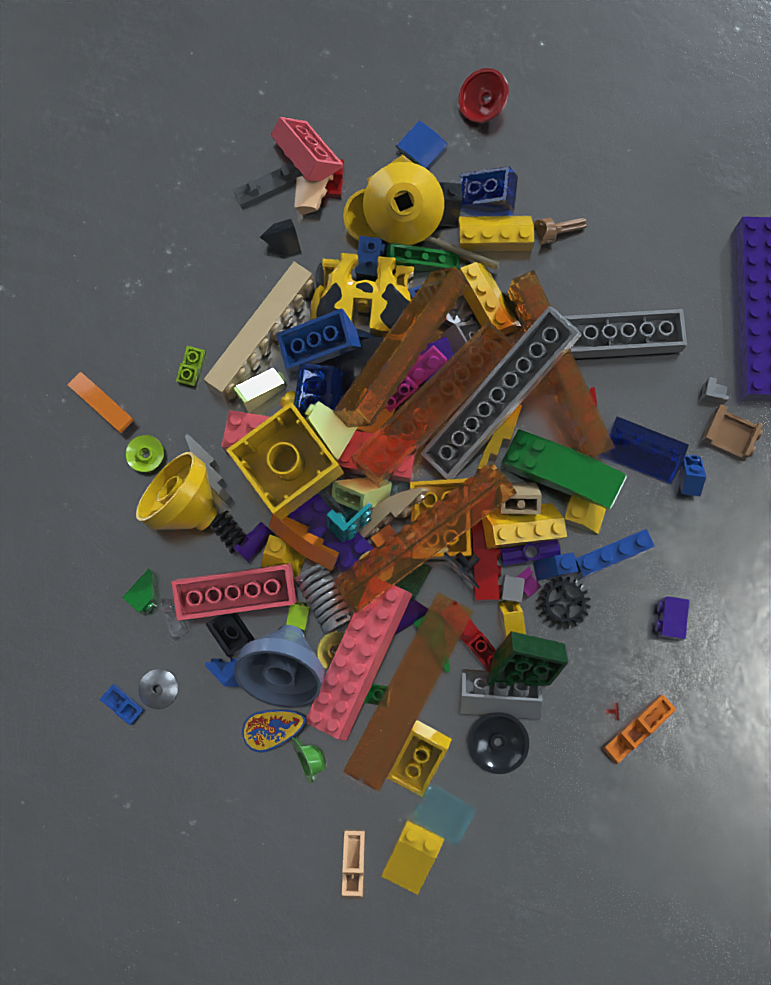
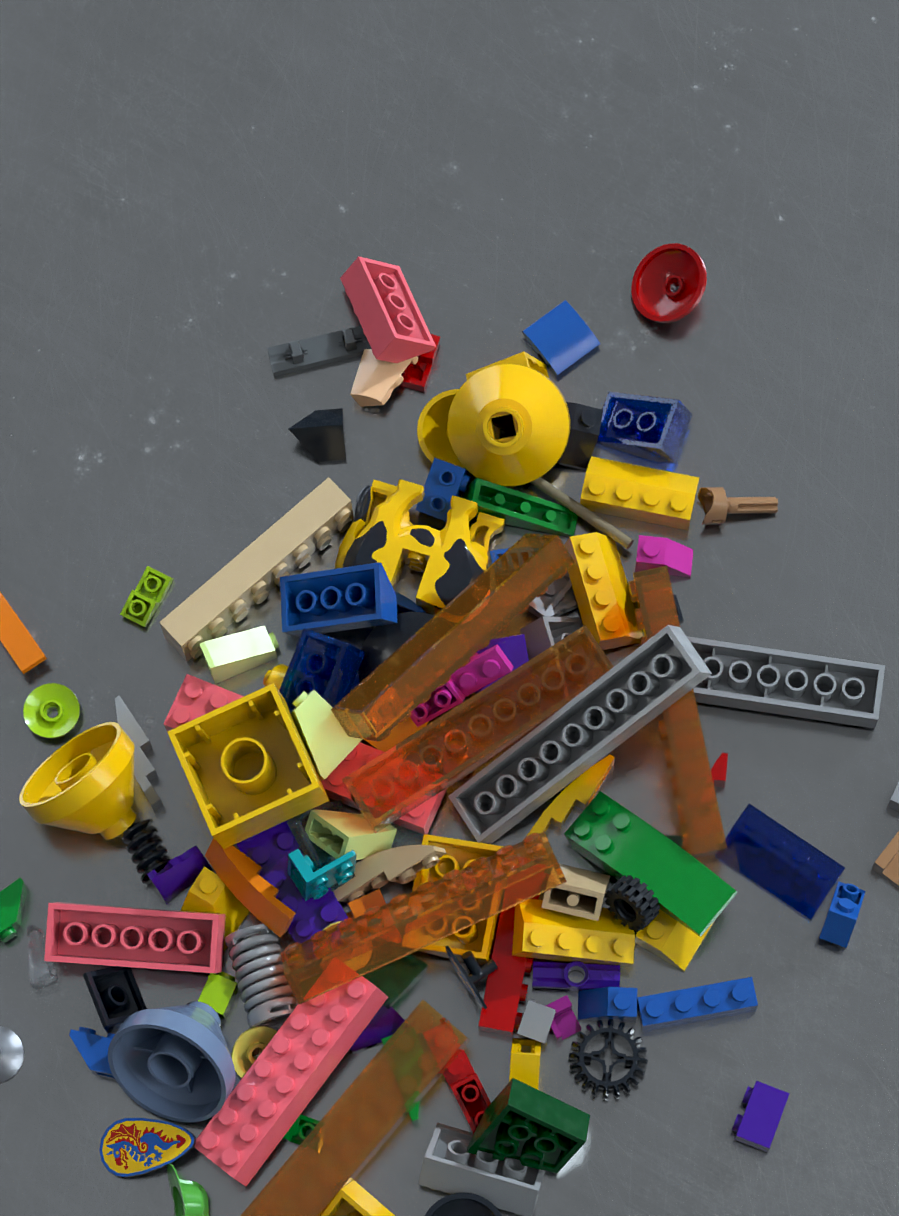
camera: 15 degrees right, 5 degrees down
none -> black tyre [605,875,660,931]
none -> dark pink slope [635,535,693,578]

